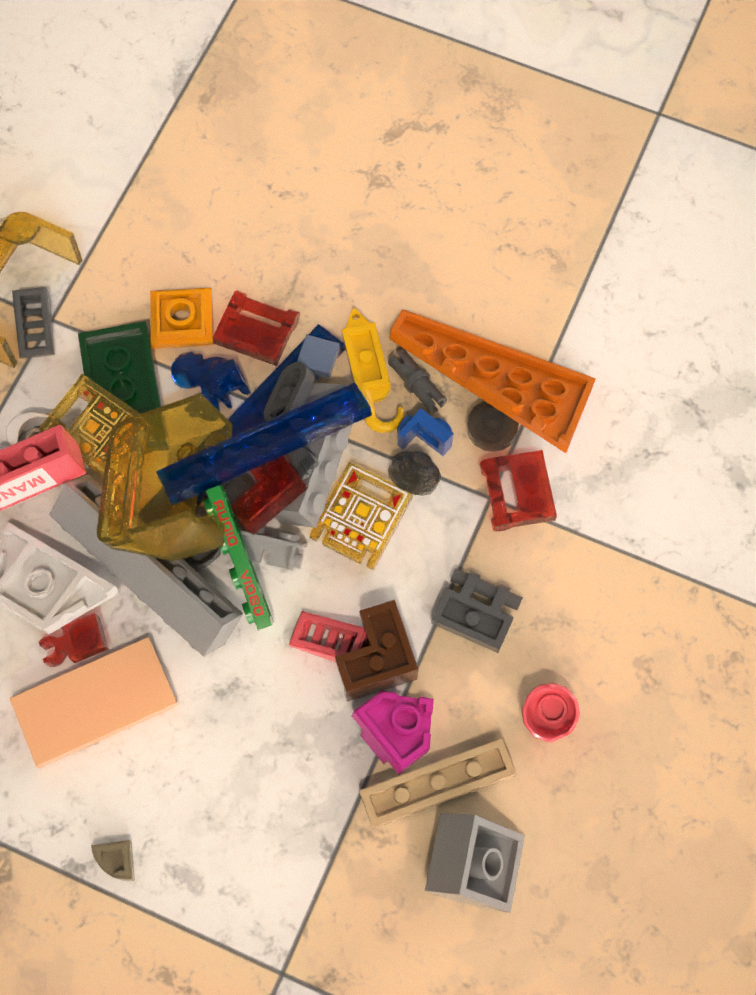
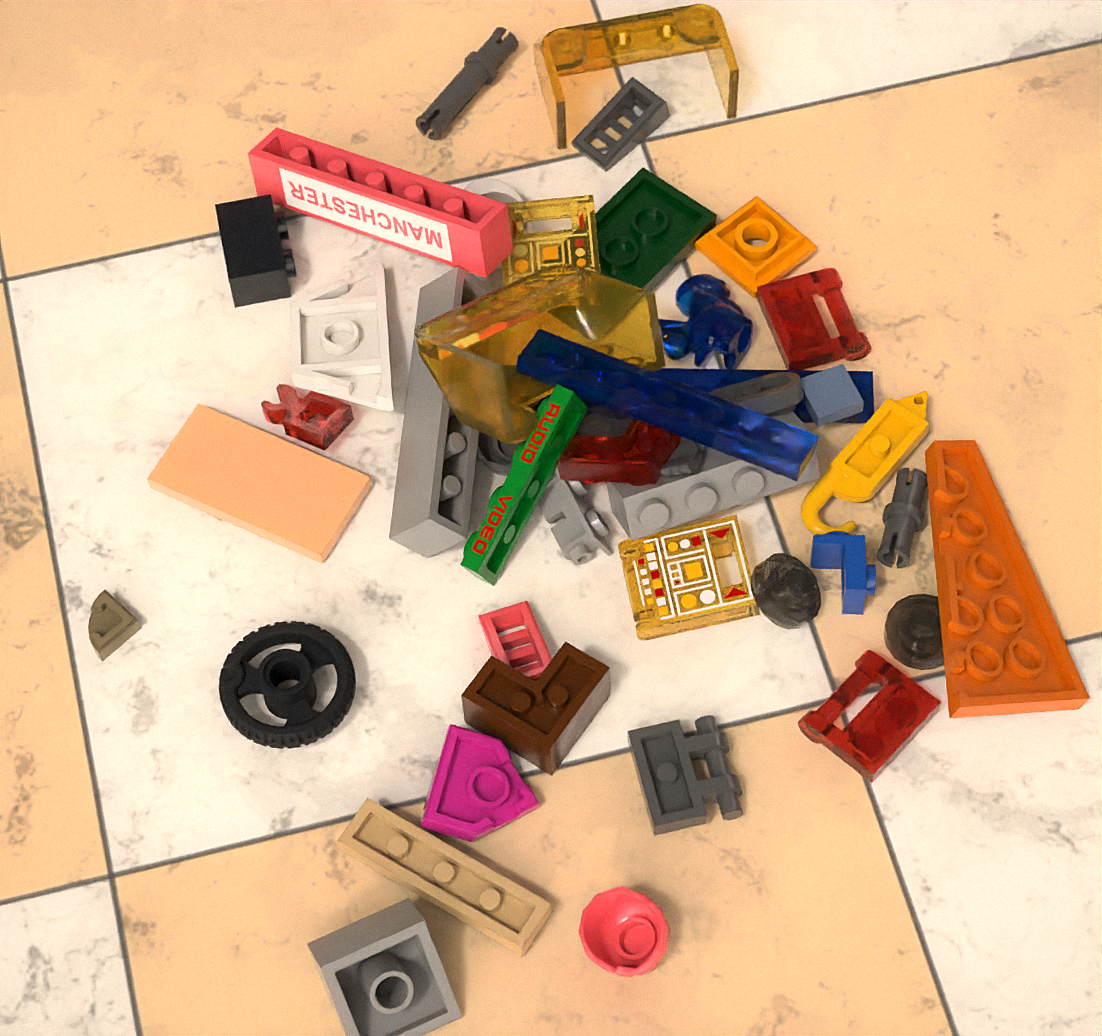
camera: 55 degrees right, 10 degrees down
none -> black wheel [219,621,356,749]

